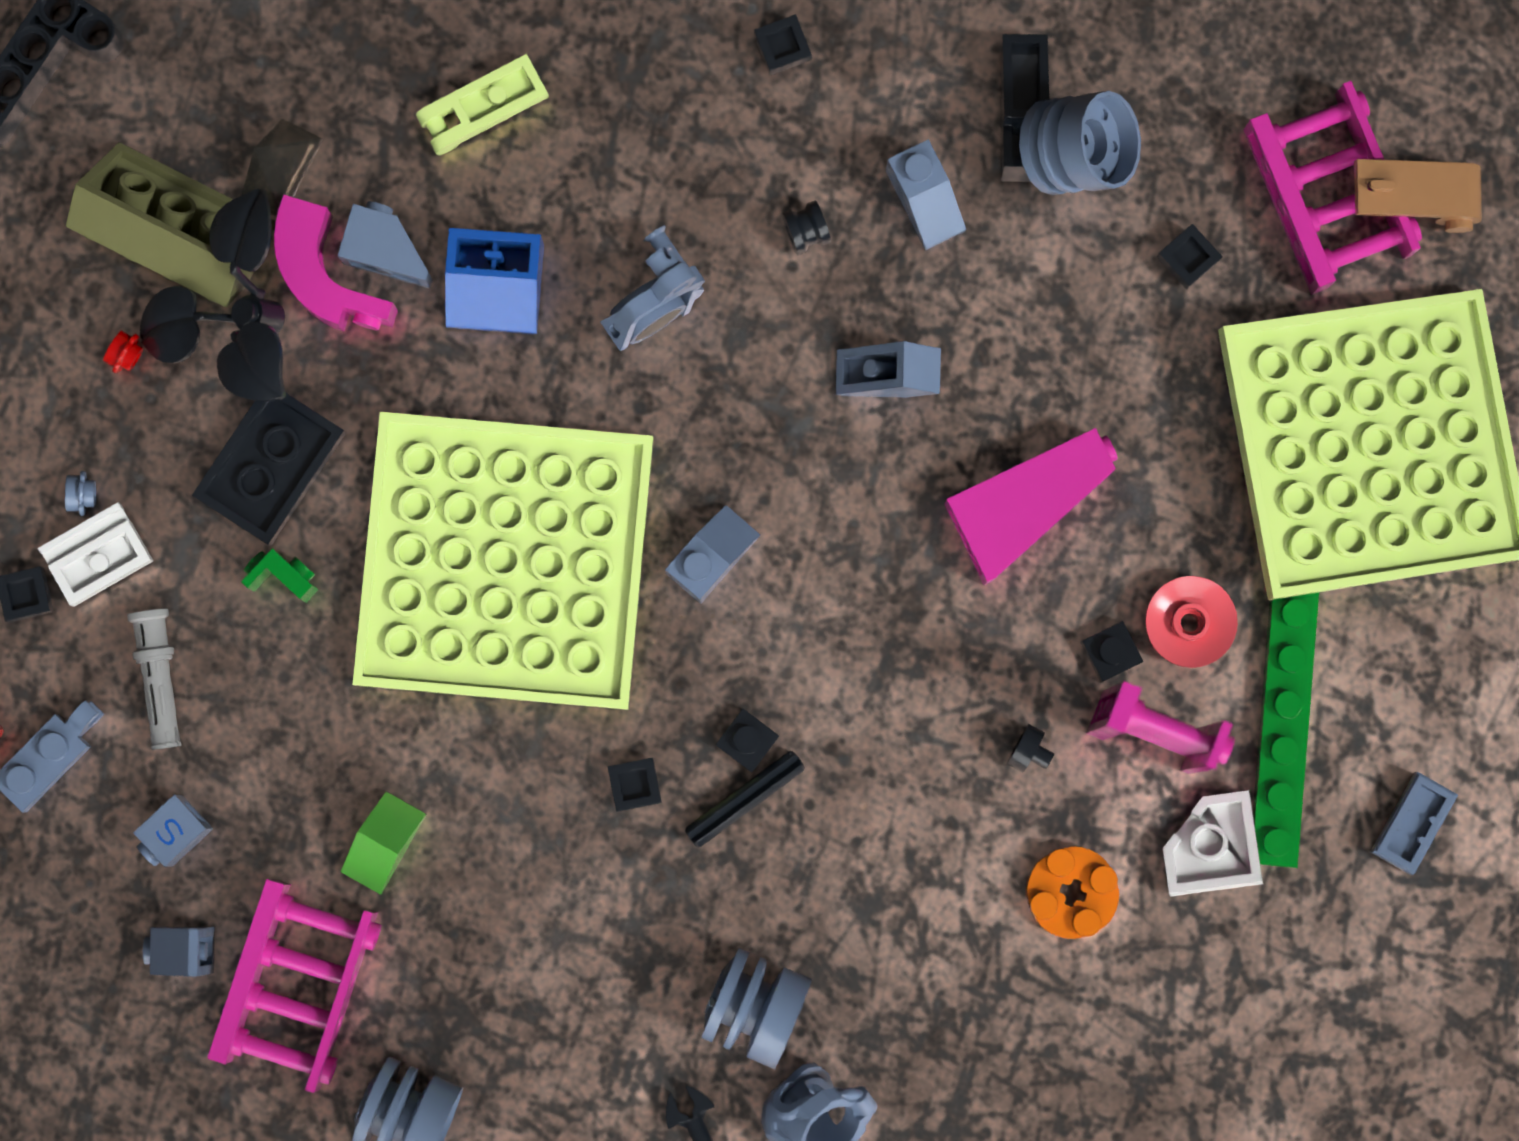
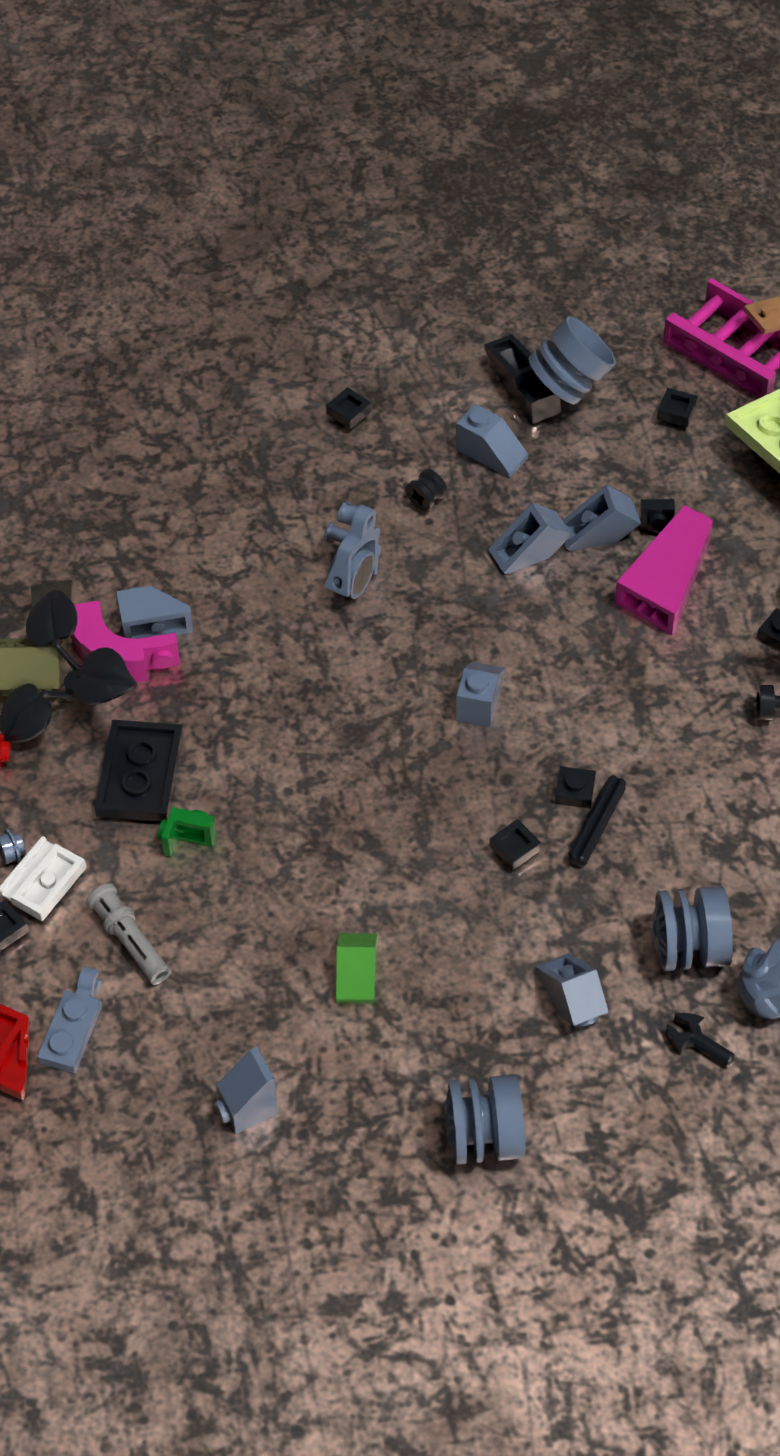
camera: 25 degrees left, 30 degrees down
sand blue brick [133,794,213,867] -> none
dark pink fence [207,879,382,1093] -> none
yellowish green plate [352,412,654,710] -> none
yellowish green plate [416,54,549,155] -> none
slope [445,228,544,334] -> none
none -> sand blue slope [535,953,609,1027]
none -> sand blue slope [563,485,641,551]
none -> black plate [639,499,675,532]

